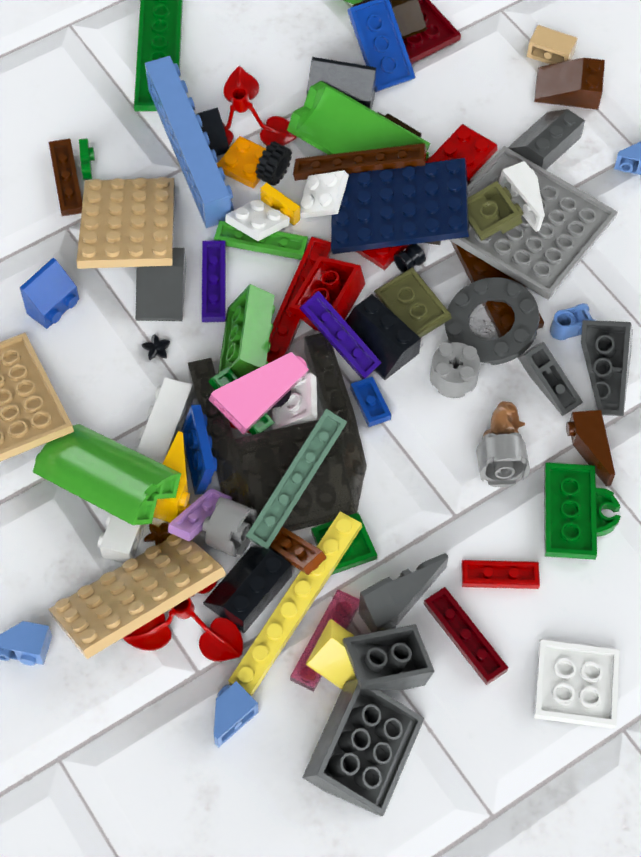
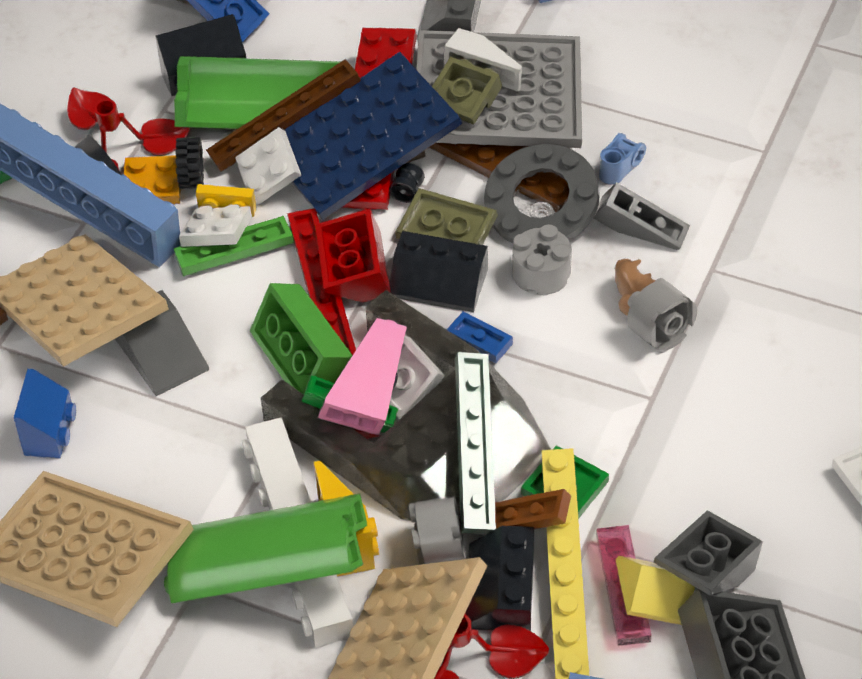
camera: 30 degrees left, 10 degrees down
black plant [141,334,170,360] -> none
reddish brown plant [144,522,171,545] -> none
lavender plate [168,488,232,542] -> none
blue plate [181,405,217,495] -> none
dark purple plate [202,241,226,322] -> none
dark purple plate [299,291,381,379] -> none
dark grey wedge [358,553,448,633] -> none
dark red plate [424,587,509,686] -> none
red tile [461,560,540,589] -> none
green plate [544,462,621,560] -> none
reddish brown slope [566,410,615,486] -> none
dark grey wedge [581,320,633,416] -> none

